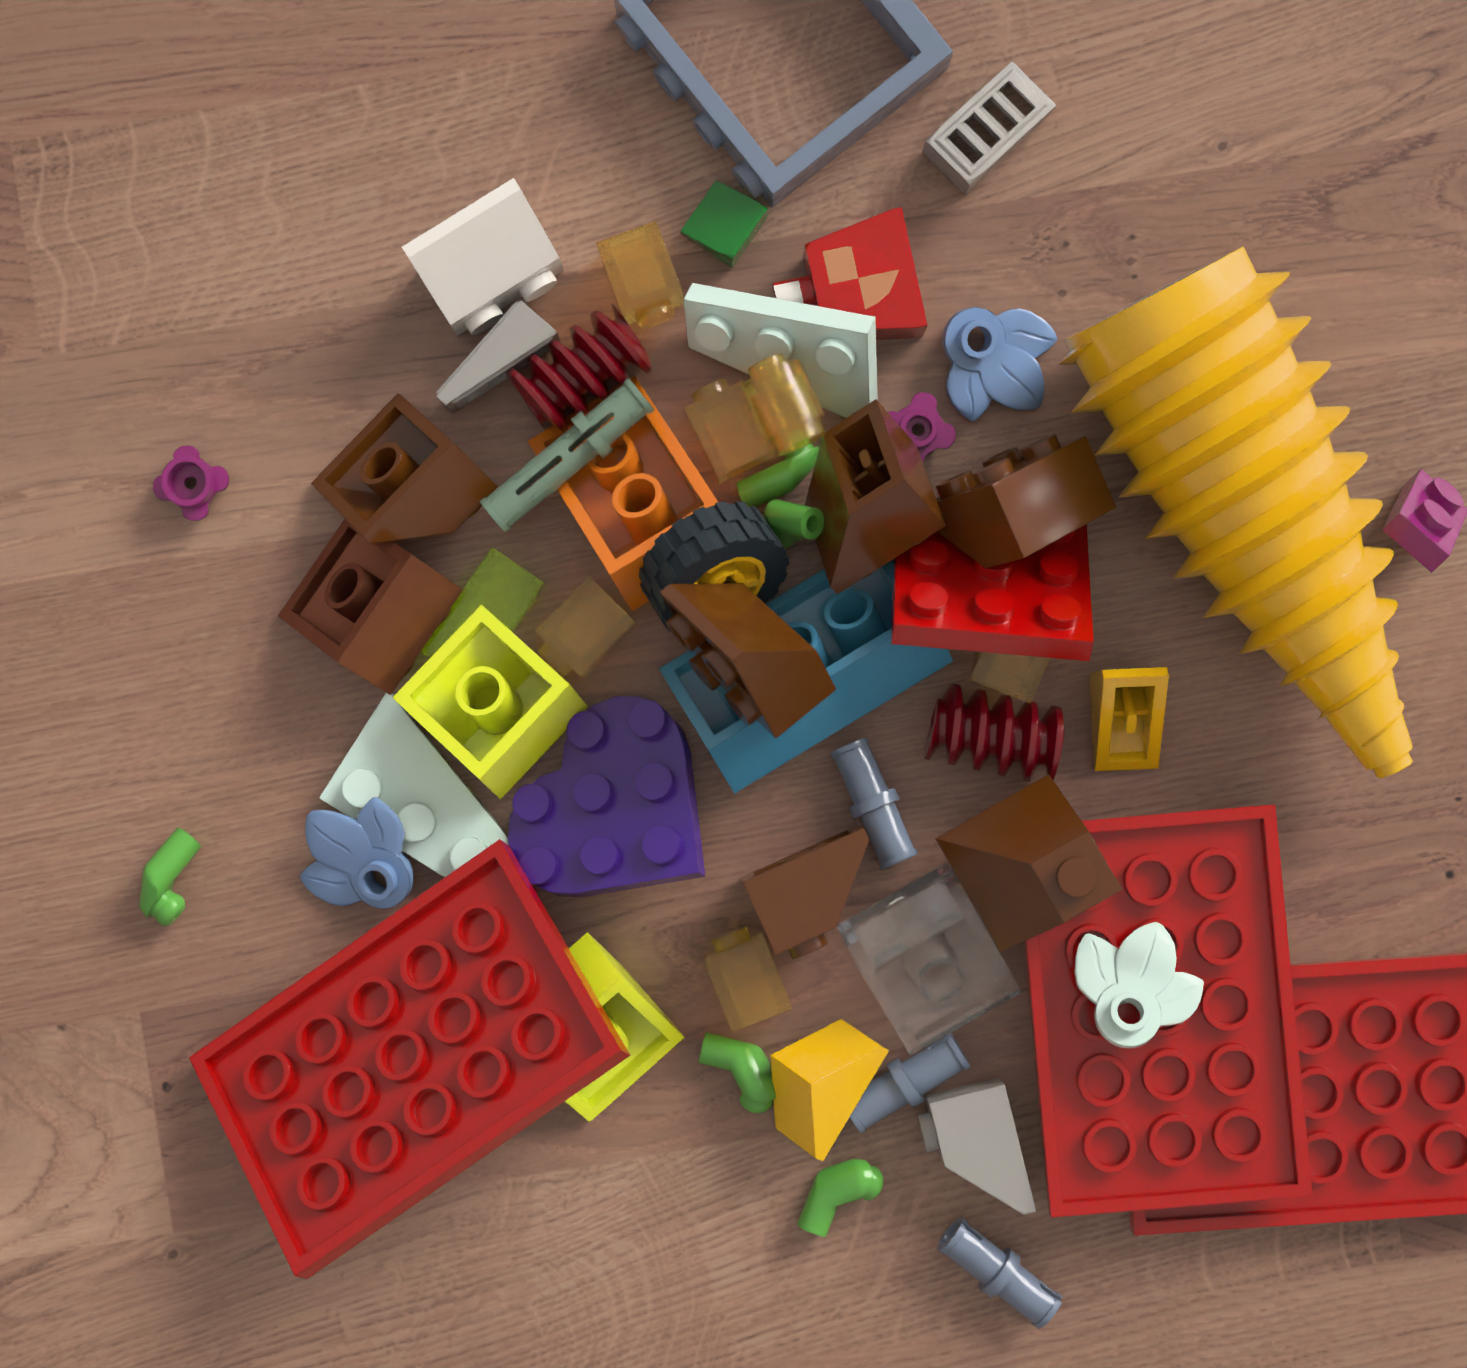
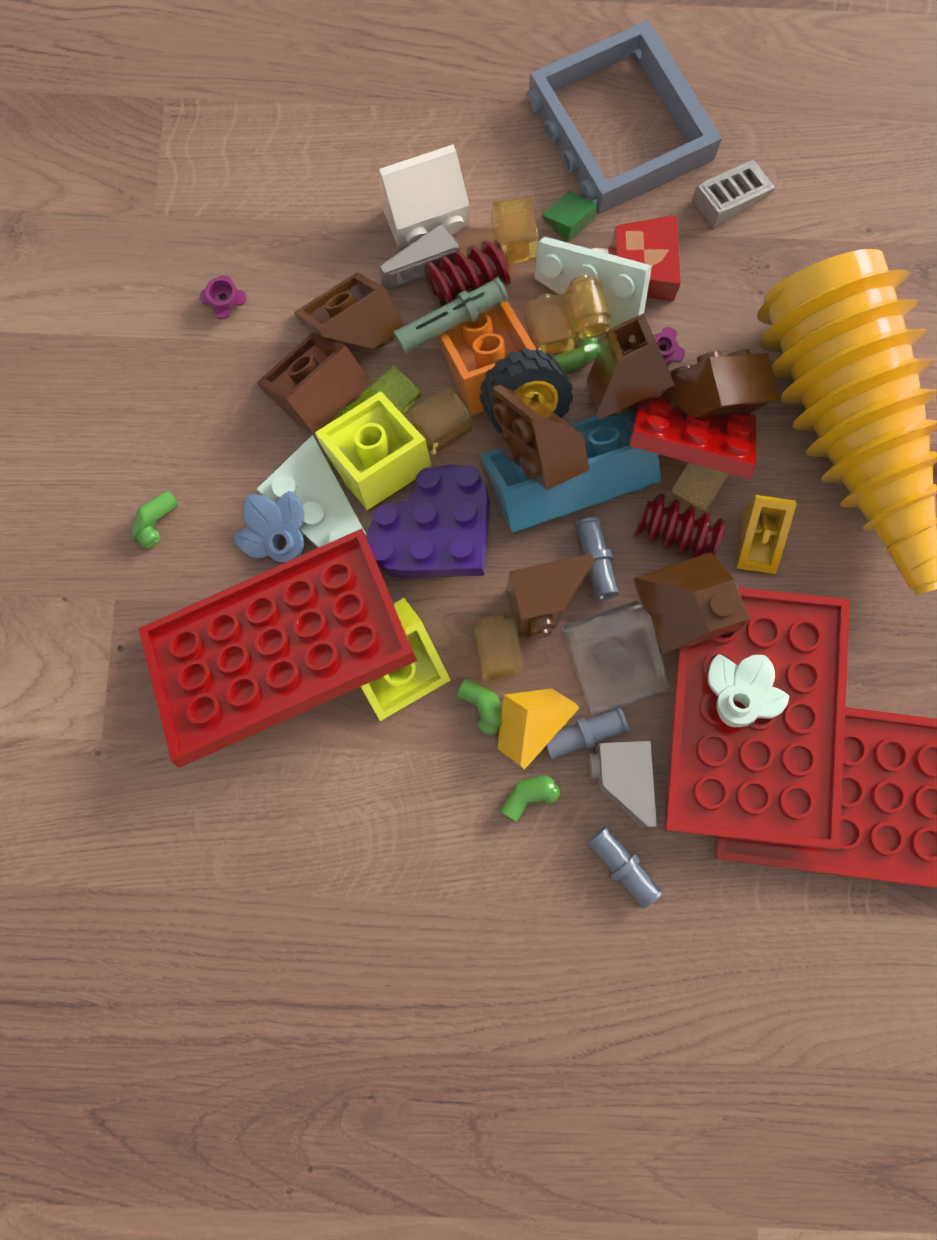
camera: 10 degrees right, 10 degrees down
bright green arm [763,499,824,549] -> none
medium blue plate [942,307,1057,422] -> none

